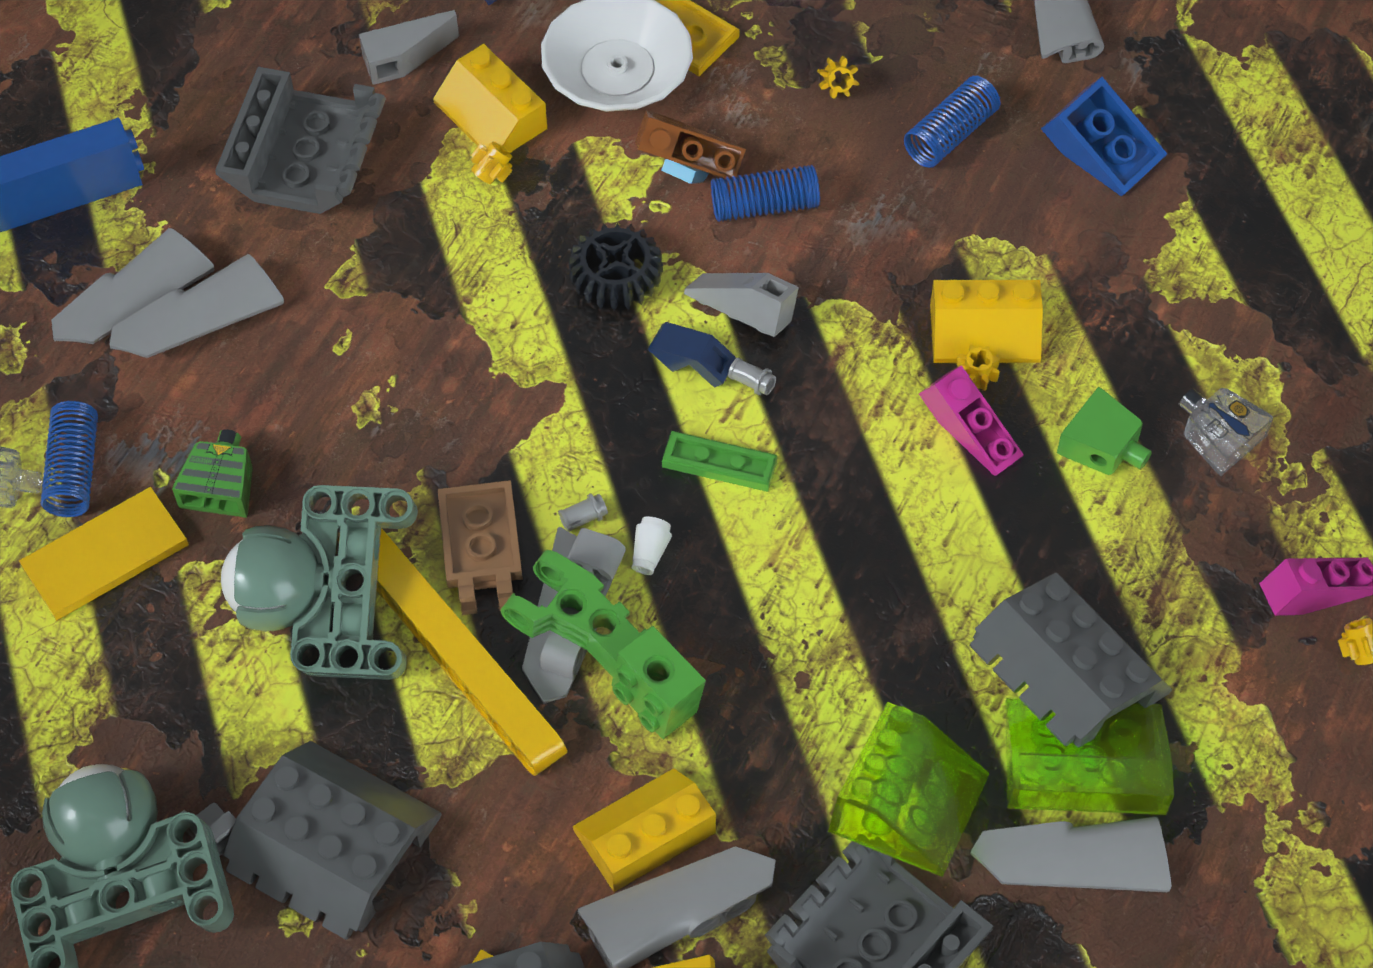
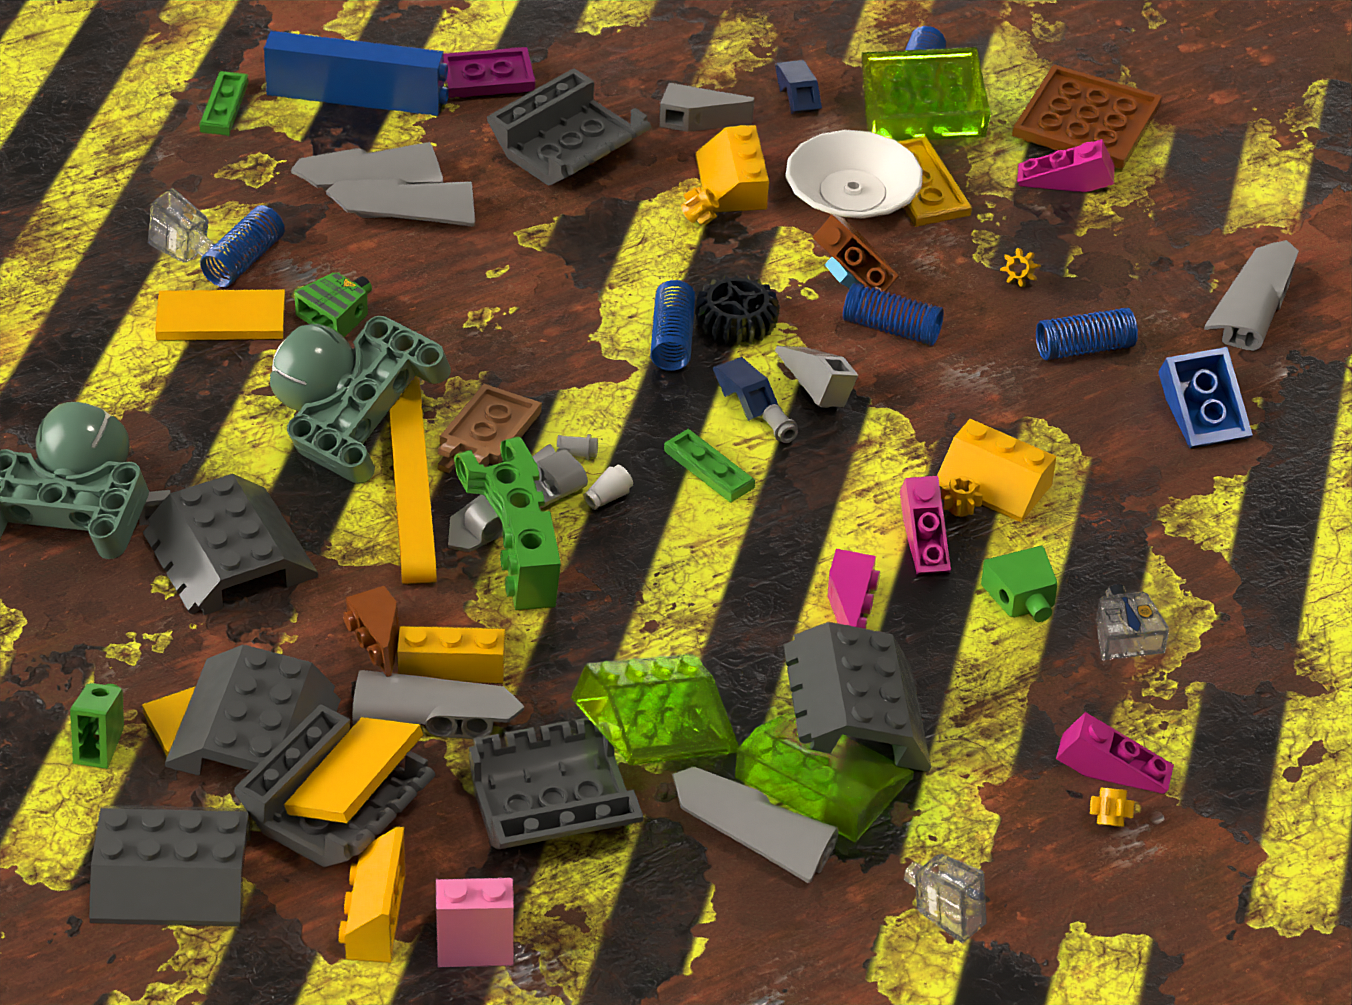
camera: 30 degrees right, 15 degrees down
none -> dark orange slope [344,586,400,677]
none -> magenta plate [444,47,535,98]
none -> blue piece [650,280,695,371]
none -> dark pink slope [827,549,880,629]
none -> clear torso [904,854,987,944]

